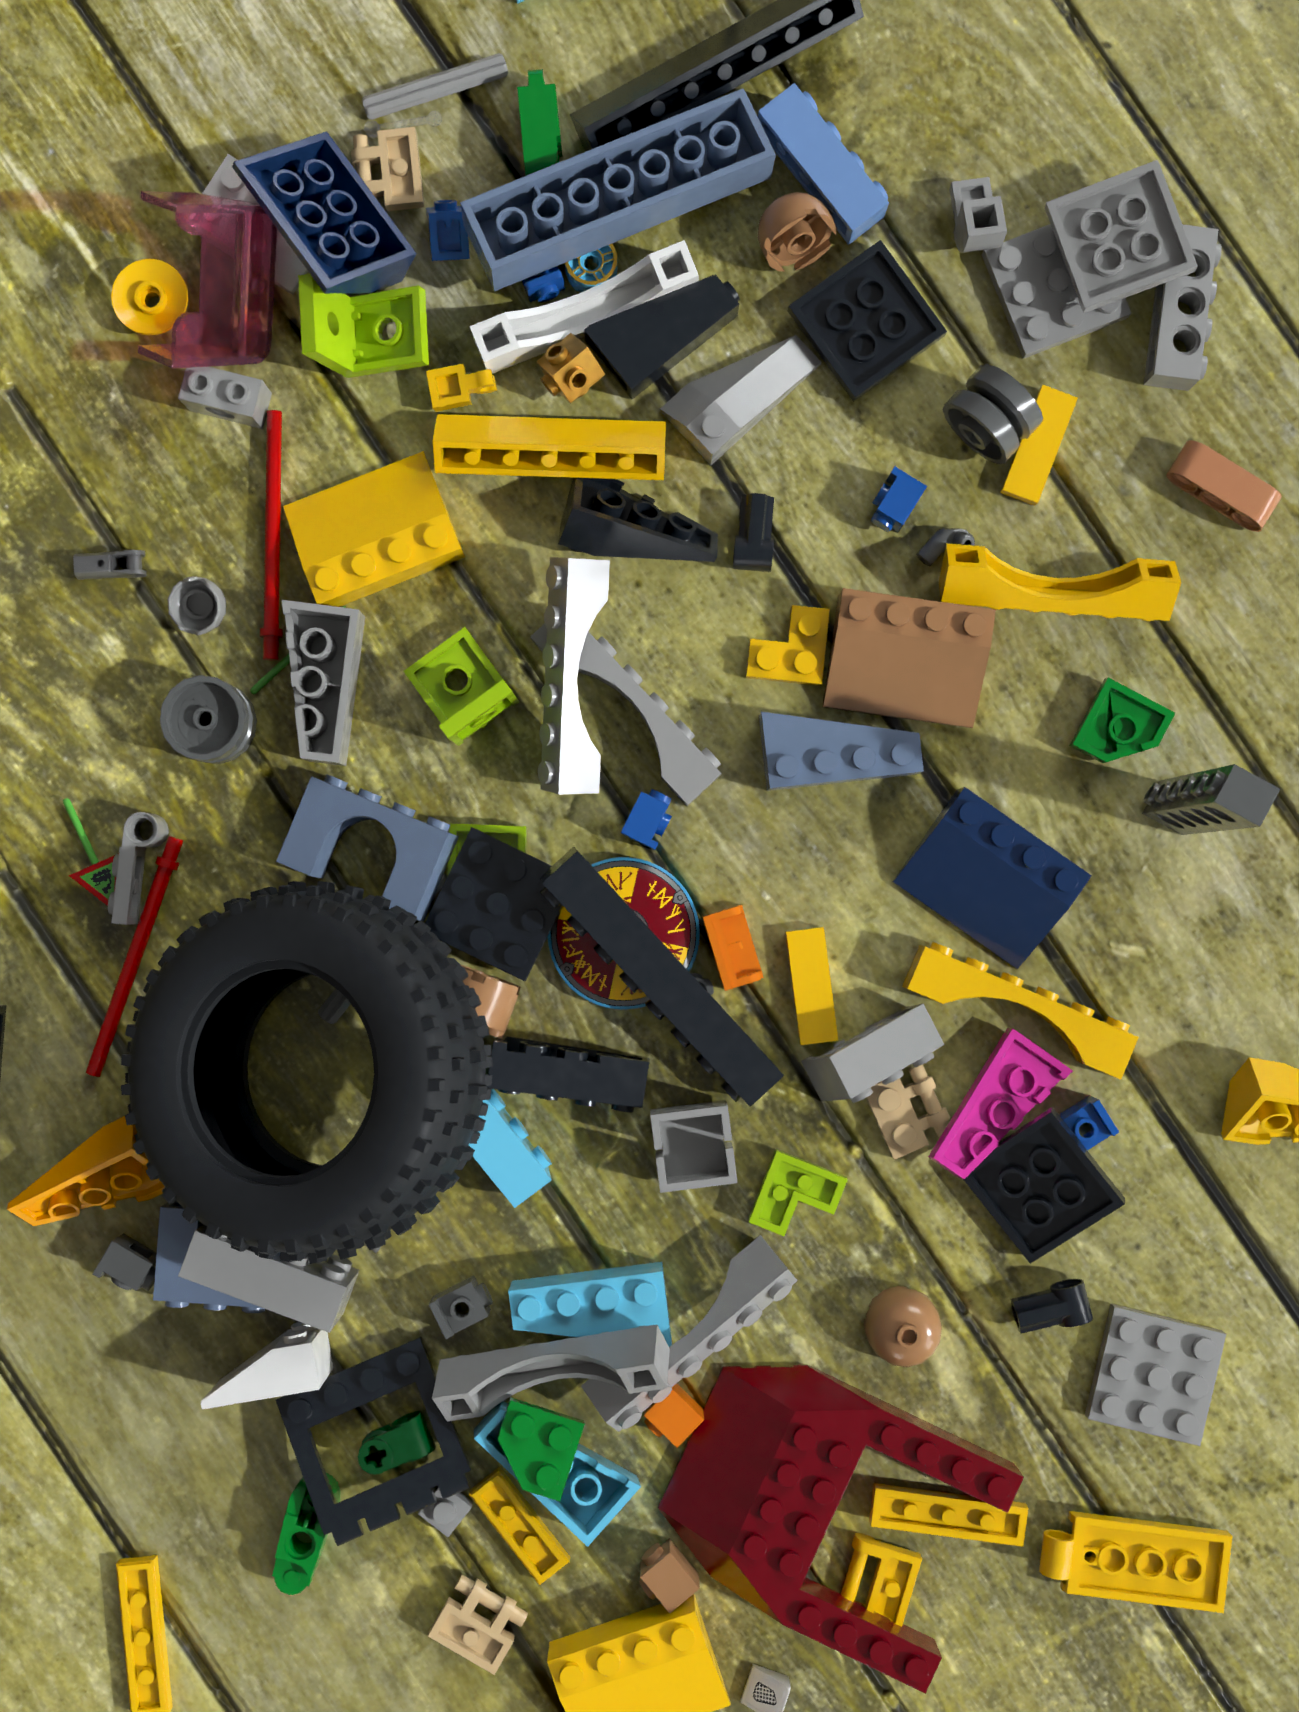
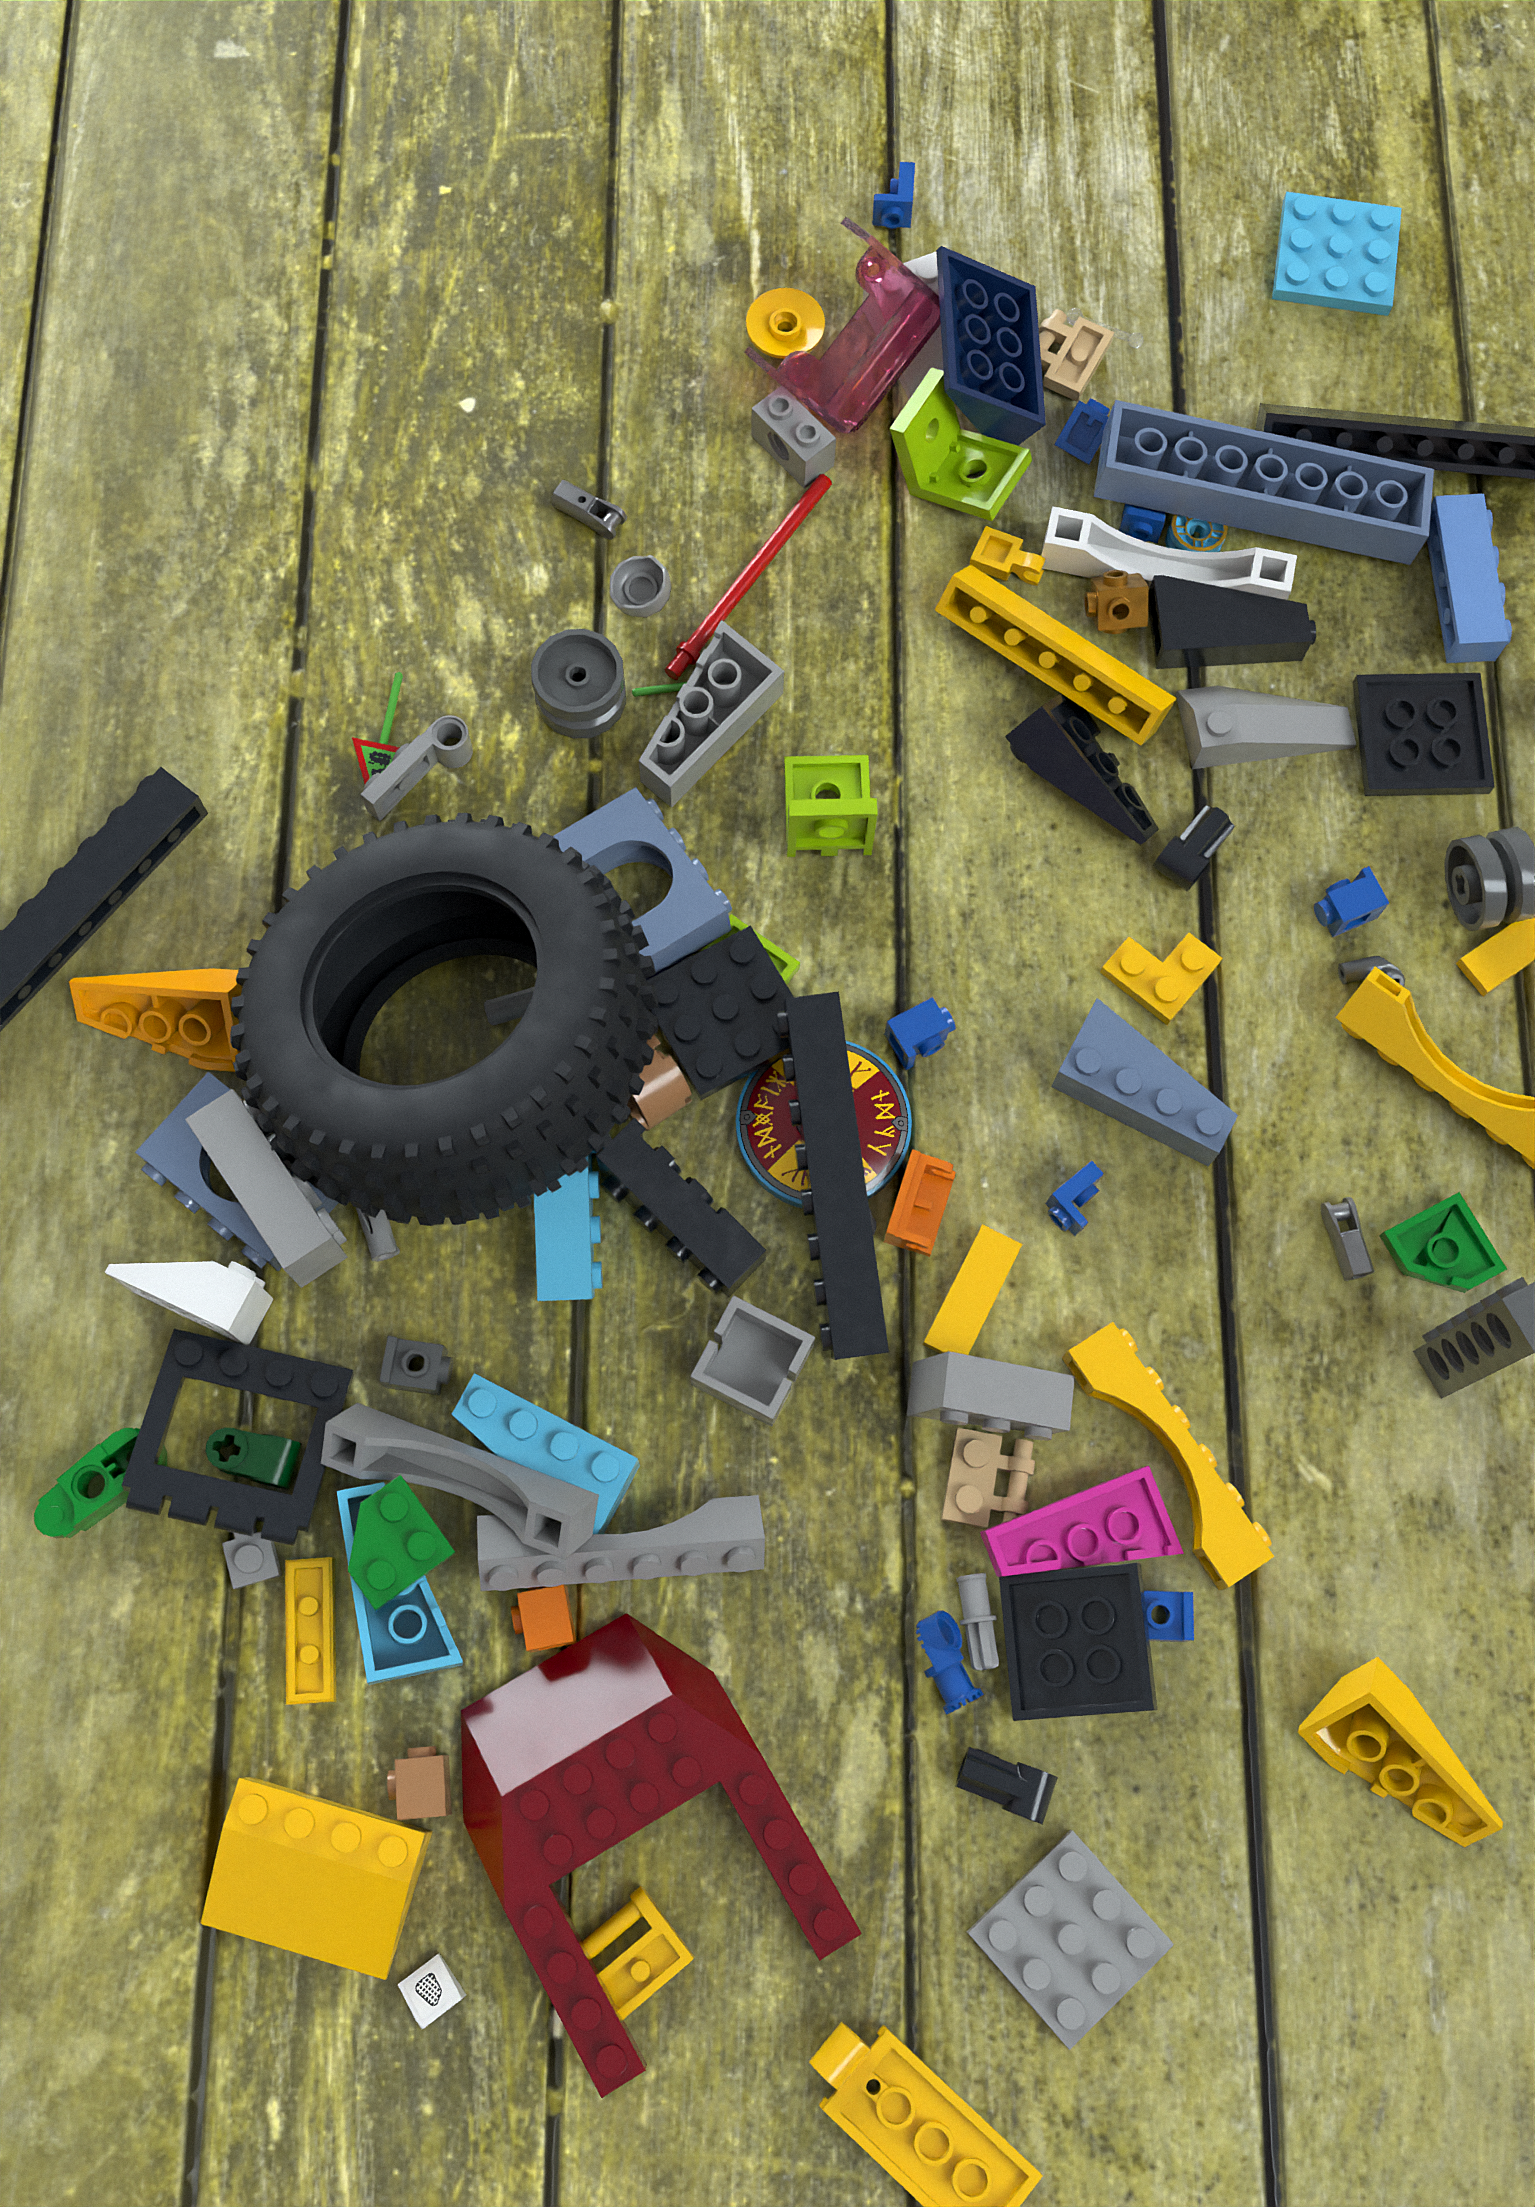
camera: 30 degrees right, 15 degrees down
red bar [85,836,184,1077] -> none
dark grey brick [92,1233,157,1291] -> none
yellow slope [283,451,465,607] -> none
light grey axle [362,53,508,120] -> none
tan plate [428,1574,528,1675] -> none
green piece [517,69,563,176] -> none
light grey arch [530,623,722,806] -> none
arch [538,557,610,794] -> none
lime plate [748,1149,848,1236] -> none
medium nougat cylinder [757,192,837,272] -> none
medium nougat slope [823,588,996,728] -> none
medium nougat cylinder [864,1286,942,1367] -> none
yellow plate [869,1483,1028,1547] -> none
dark blue slope [892,787,1092,969] -> none
none -> blue bracket [872,162,915,228]
none -> blue connector [916,1610,984,1715]
none -> light grey axle [956,1573,999,1671]
none -> blue bracket [1045,1161,1104,1236]
none -> flat silver bar [1321,1197,1375,1281]

